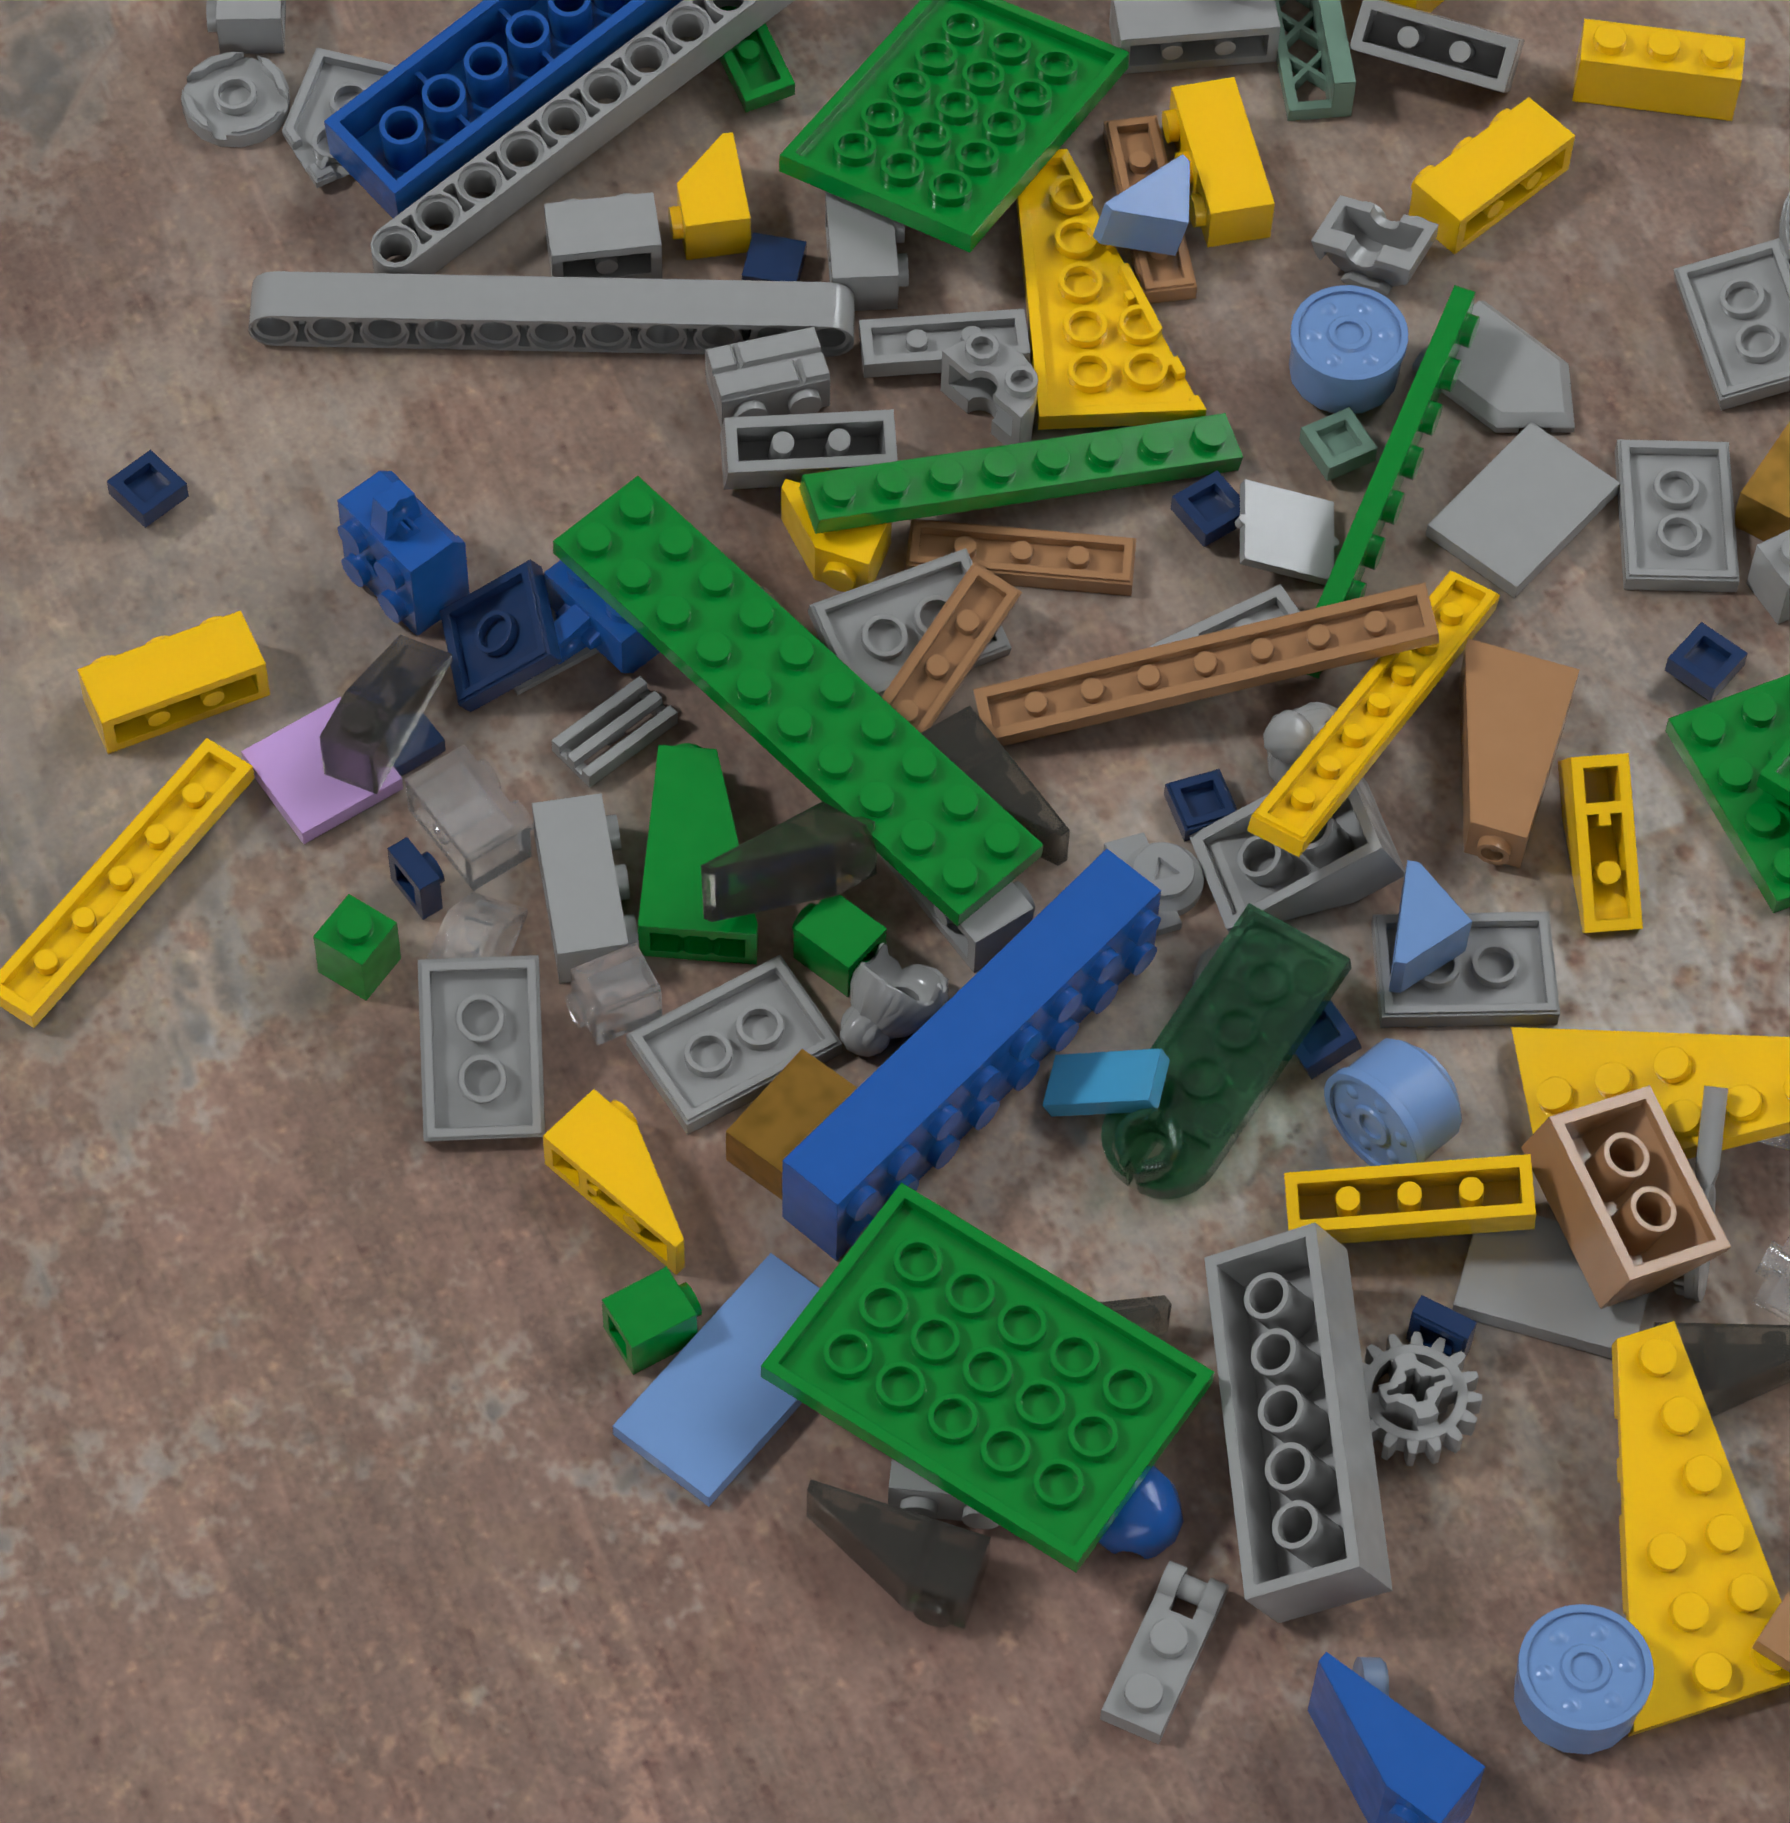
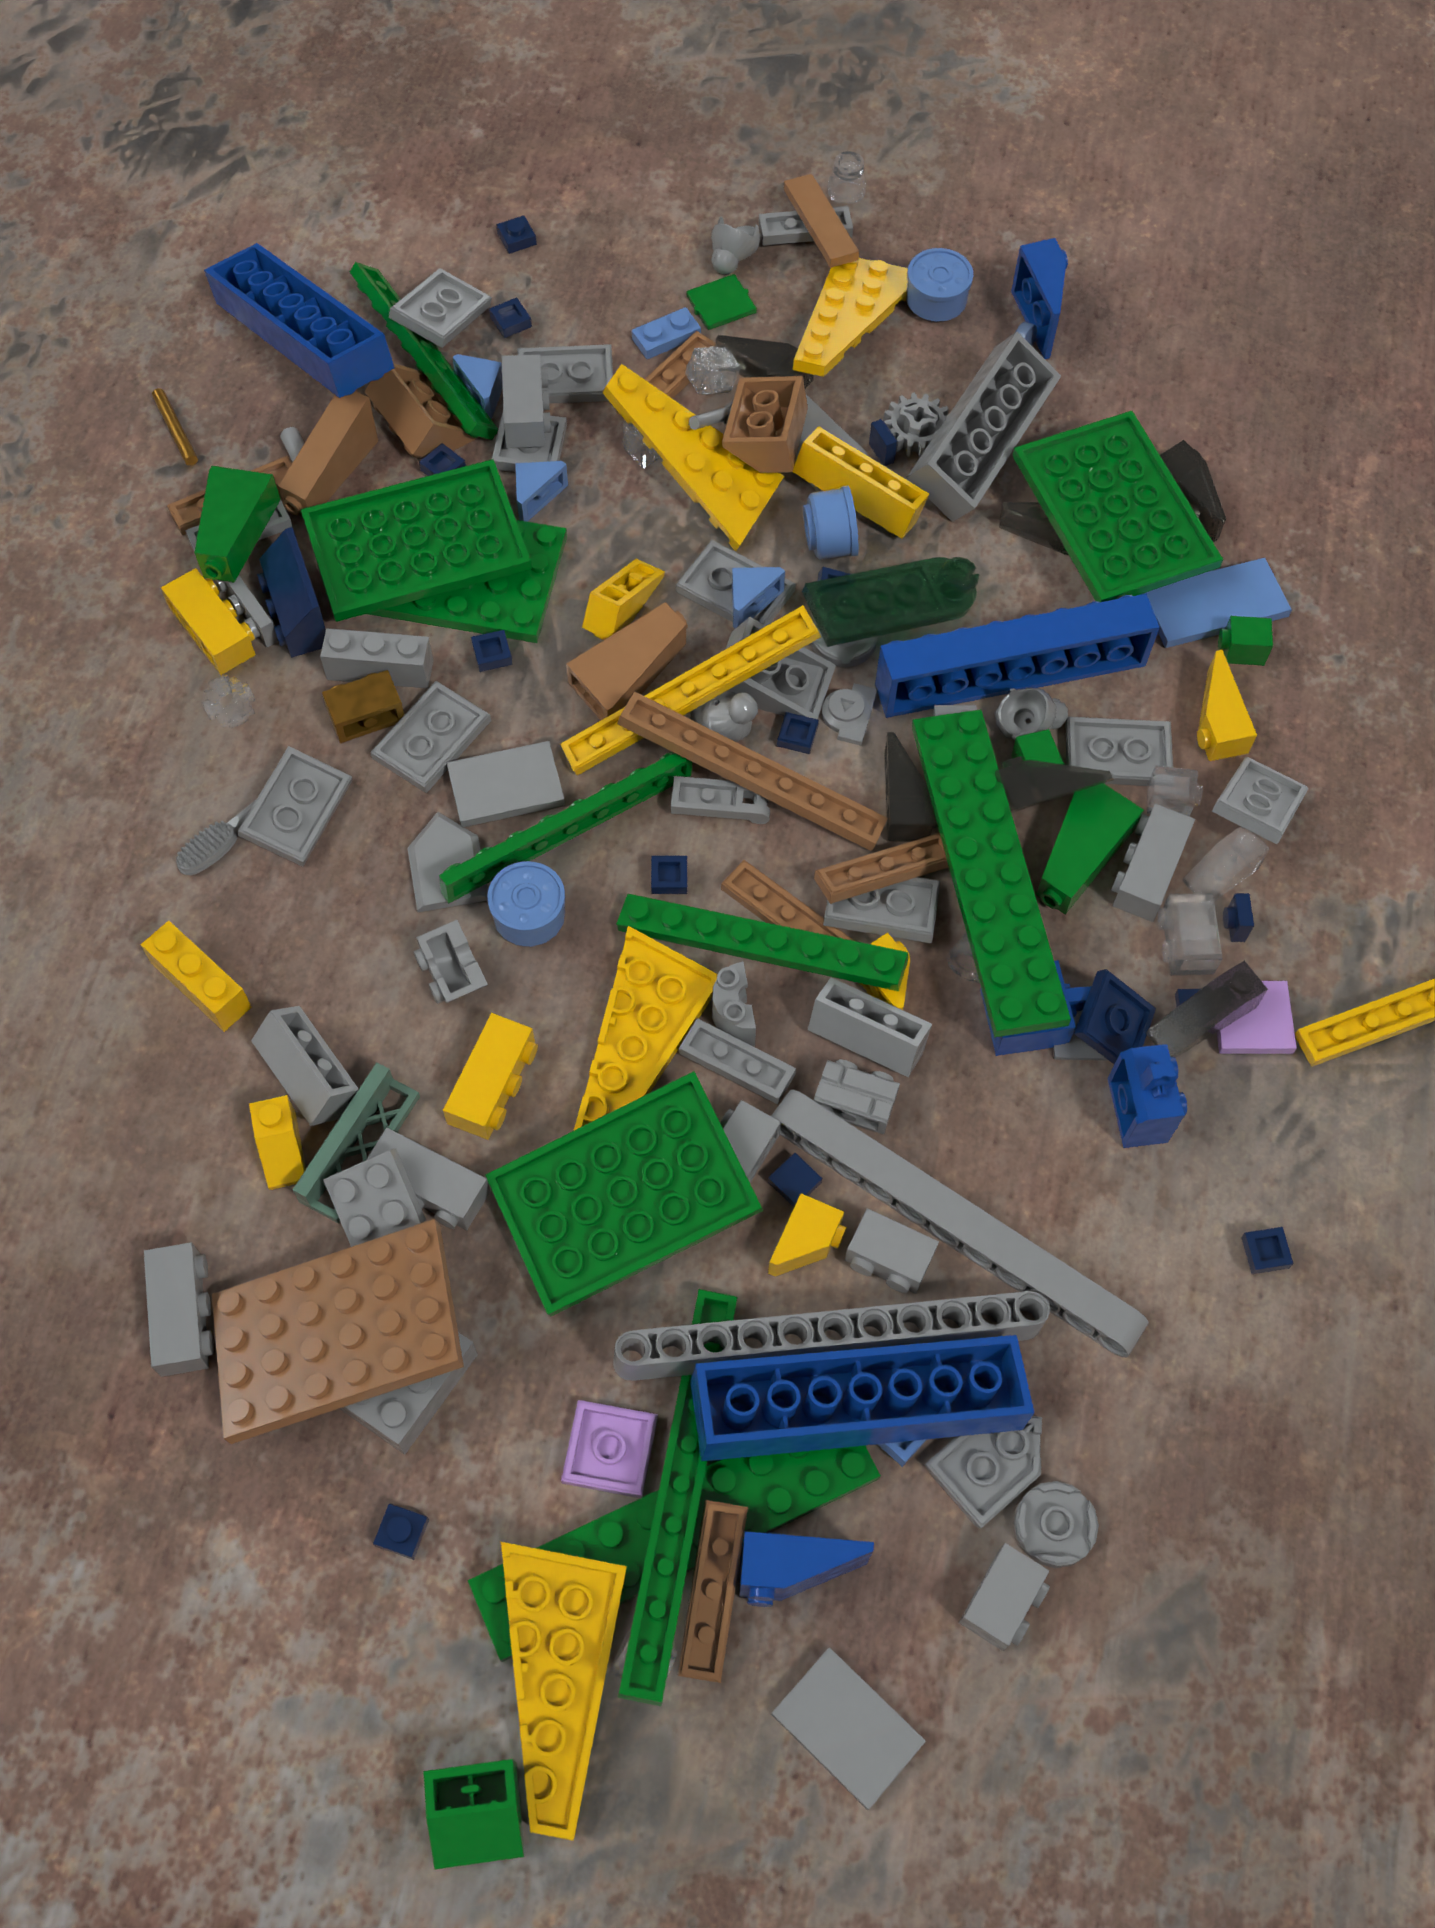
camera: 145 degrees left, 5 degrees up
yellow brick [77,610,270,754] -> none
green brick [313,894,401,1001] -> none
light grey tile [552,676,678,788] -> none
pearl gold brick [726,1049,857,1200] -> none
dark azure tile [1042,1048,1170,1117] -> none
medium blue slope [1093,154,1190,256] -> none
light grey plate [1100,1560,1229,1745] -> none
medium nougat tile [1103,115,1197,304] -> none
piece [1235,479,1339,585] -> none
sand green plate [1299,407,1378,481] -> none
yellow brick [1409,97,1575,255] -> none

